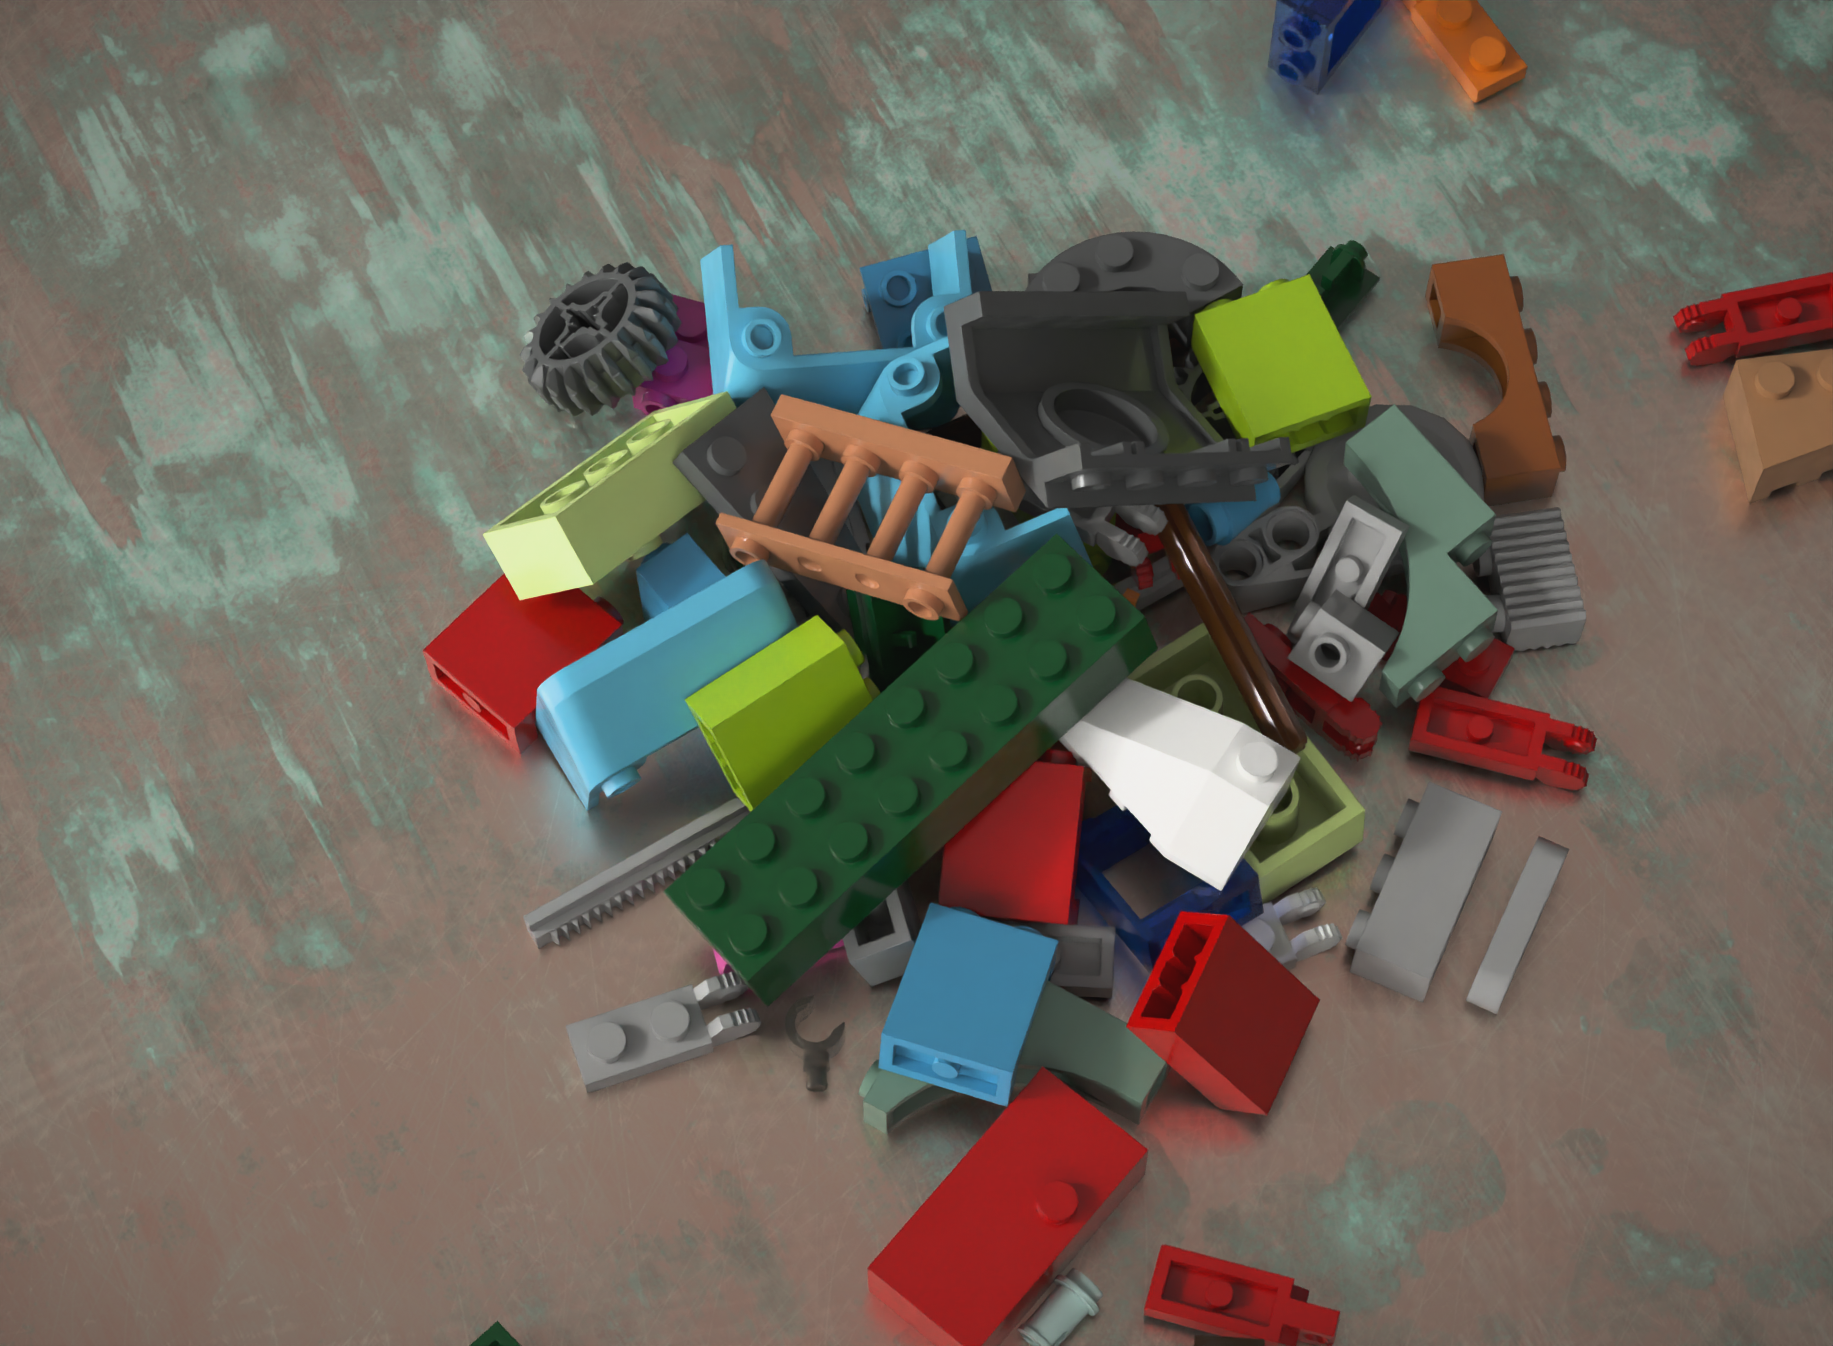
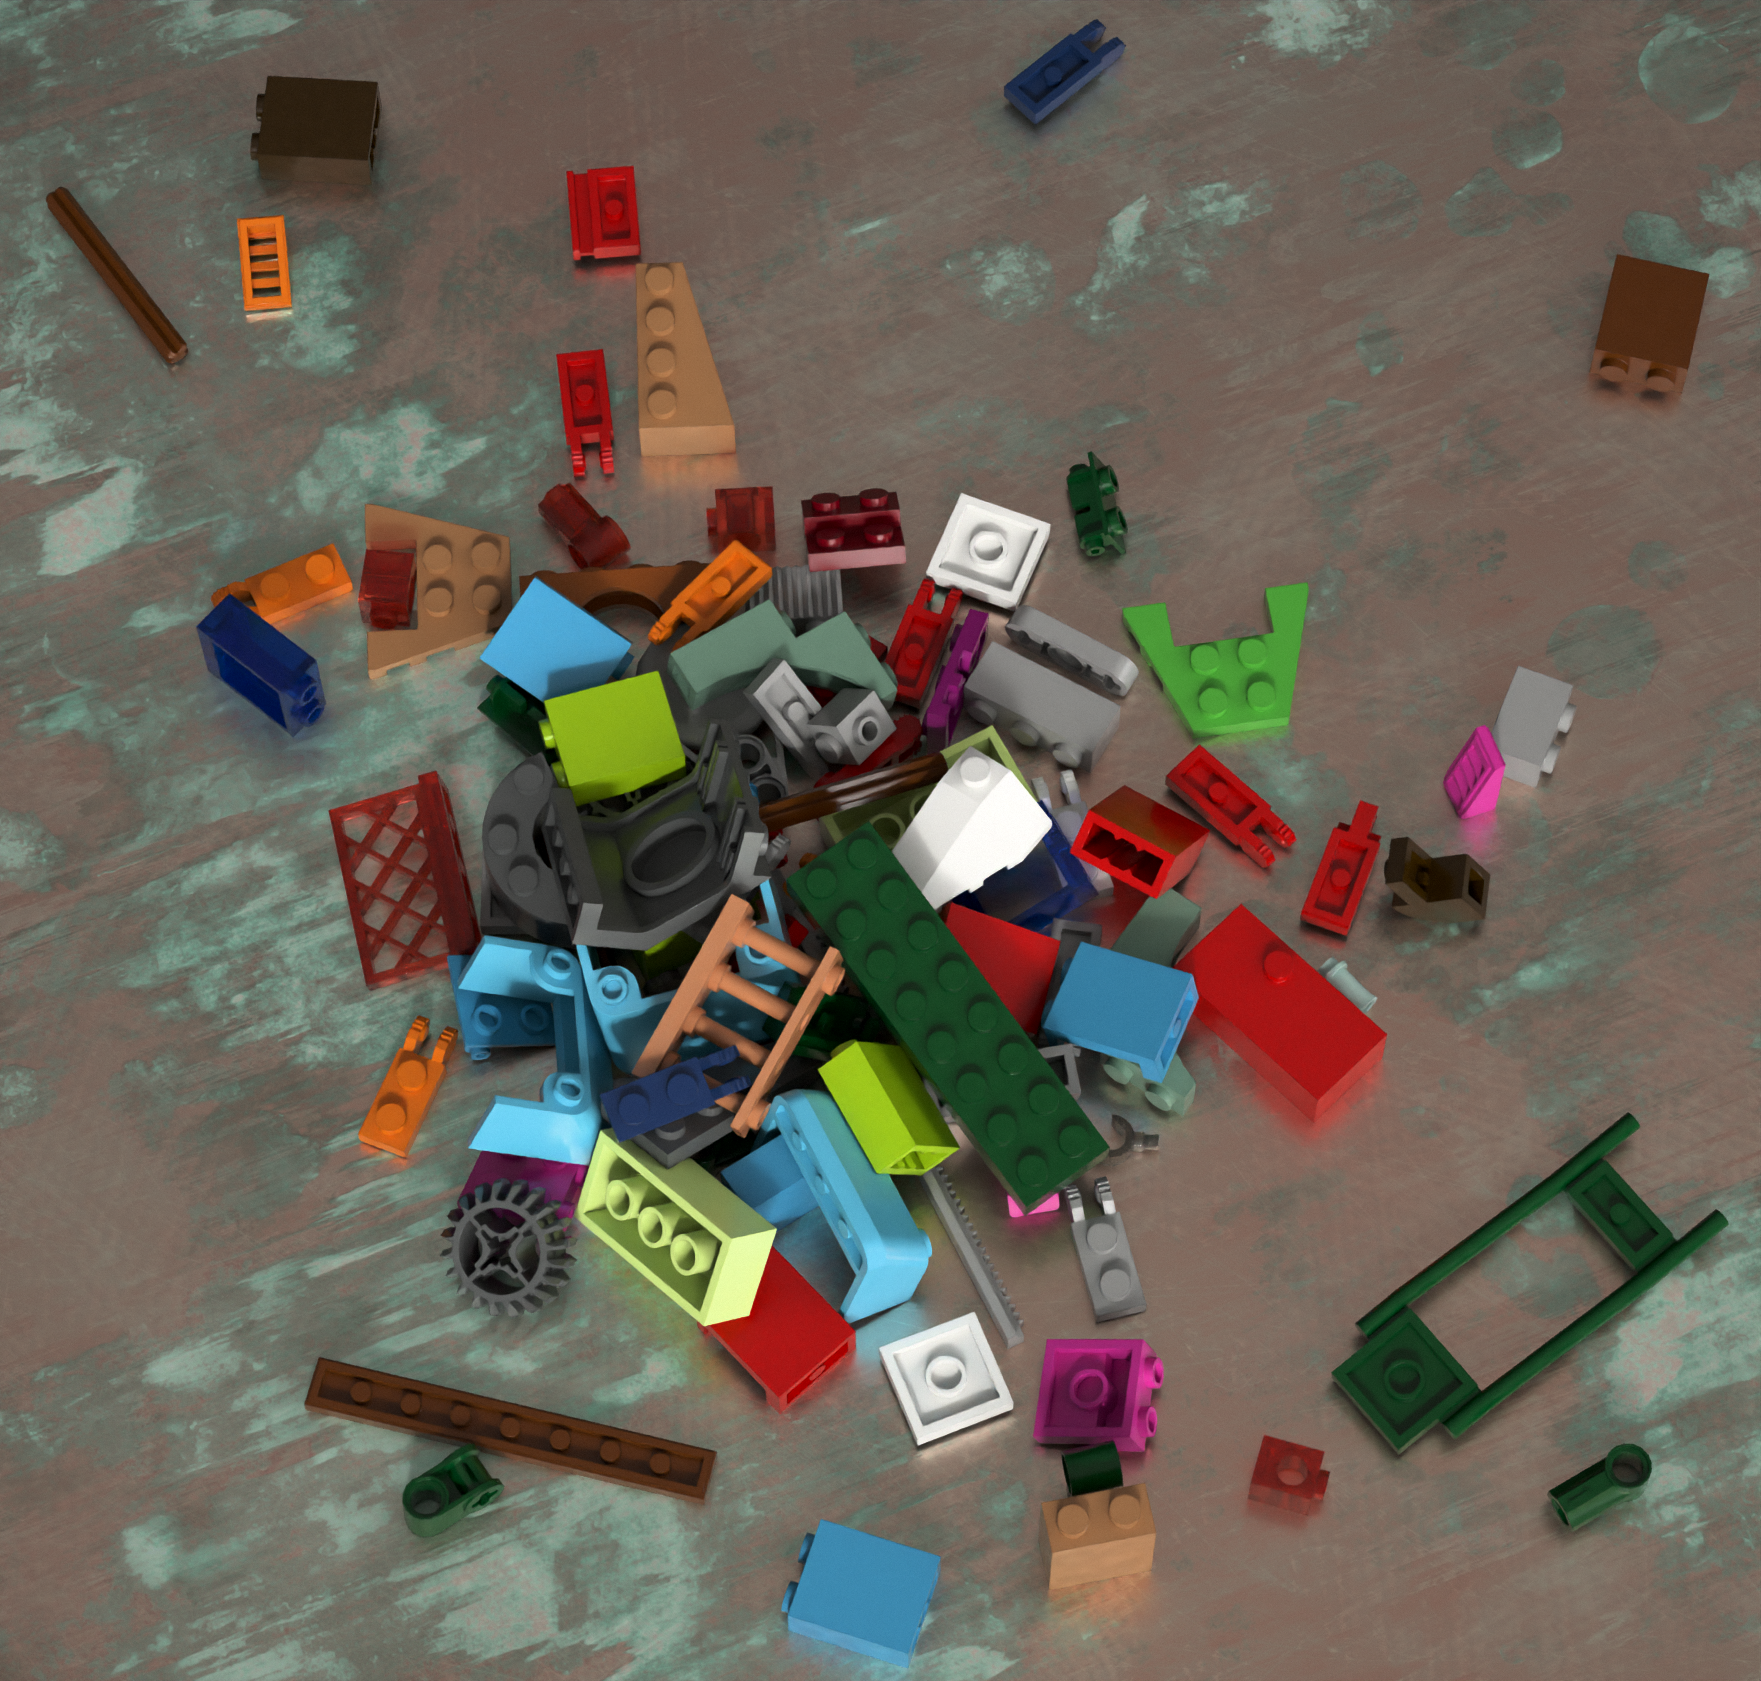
camera: 85 degrees left, 0 degrees up
none -> reddish brown tile [304,1357,718,1505]
none -> clear red fence [329,771,482,991]
none -> clear red brick [358,549,417,629]
none -> orange hinge [358,1015,459,1158]
none -> medium nougat wing [365,504,513,679]
none -> dark green piece [402,1444,505,1537]
none -> dark azure brick [480,576,635,702]
none -> clear red piece [538,483,631,570]
none -> dark blue hinge [599,1045,752,1144]
none -> orange hinge [647,540,773,653]
none -> clear red brick [706,486,776,554]
none -> dark azure brick [781,1519,941,1669]
none -> dark red plate [801,488,906,572]
none -> white plate [879,1311,1014,1446]
none -> magenta wing [921,609,989,755]
none -> white plate [926,493,1051,612]
none -> dark pink plate [1033,1339,1164,1452]
none -> medium nougat brick [1038,1483,1156,1590]
none -> dark green piece [1061,1440,1123,1497]
none -> dark green hinge [1066,451,1128,556]
none -> bright green wing [1122,582,1309,739]
none -> red hinge [1165,744,1297,869]
none -> clear red brick [1248,1435,1330,1516]

